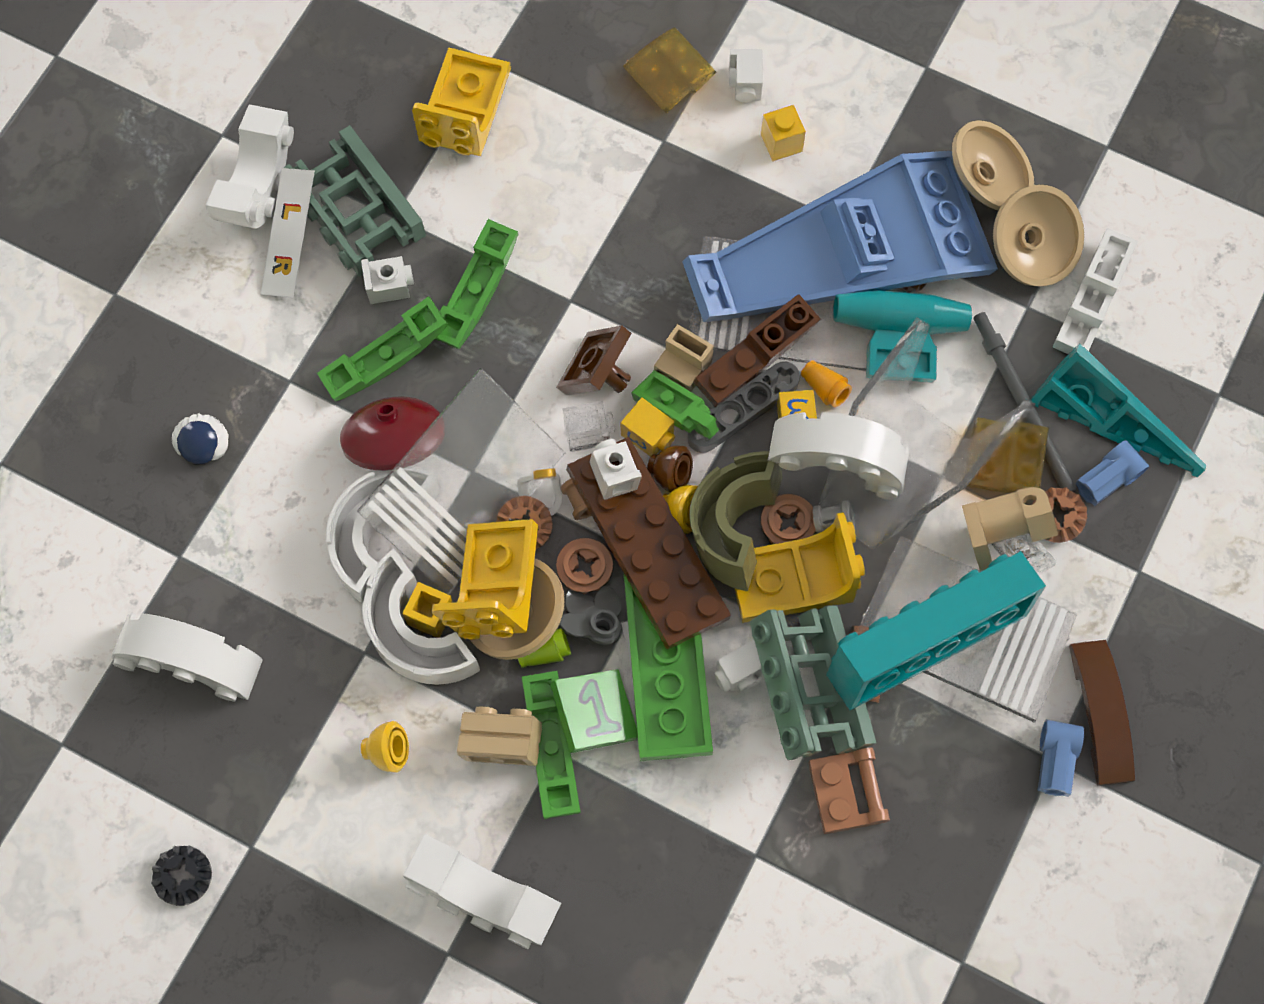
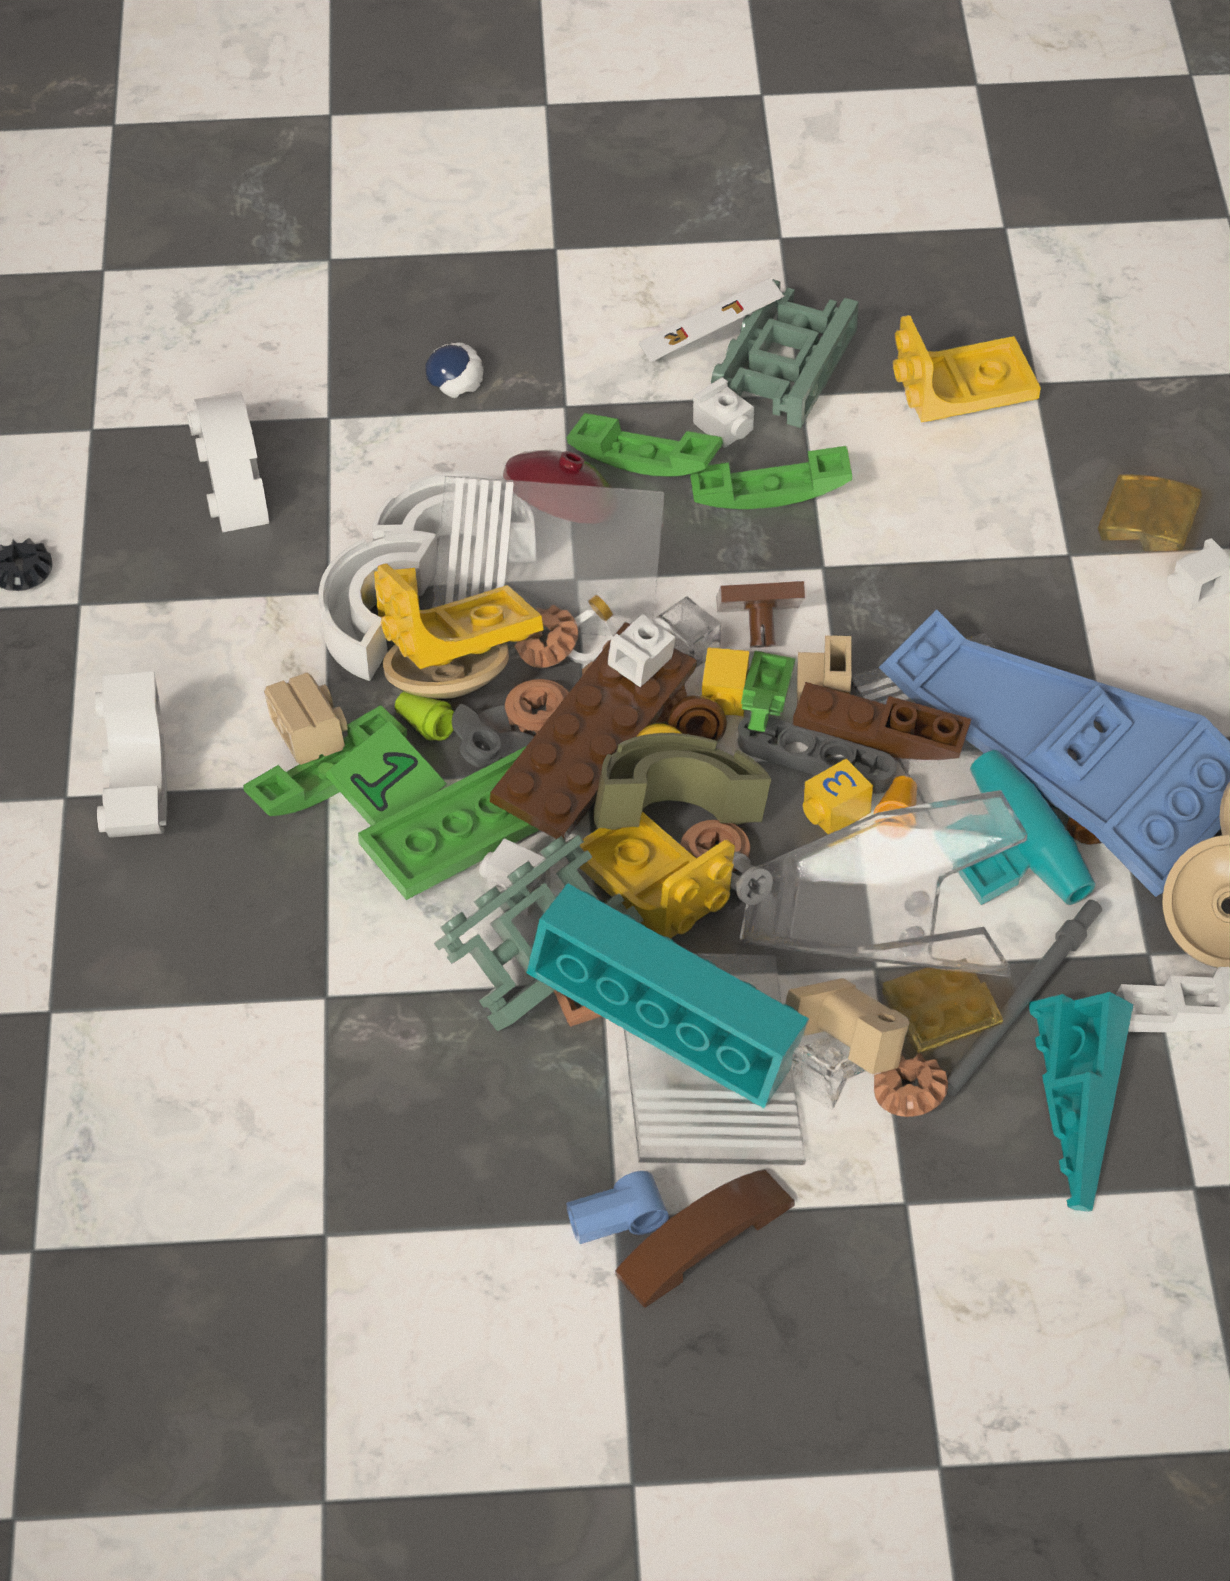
camera: 60 degrees right, 20 degrees down
white brick [206,104,294,228] -> none
yellow brick [361,721,409,772] -> none
yellow brick [761,105,806,161] -> none
white brick [768,412,909,500] -> none
nougat plate [808,748,890,834] -> none
medium blue piece [1075,440,1150,506] -> none

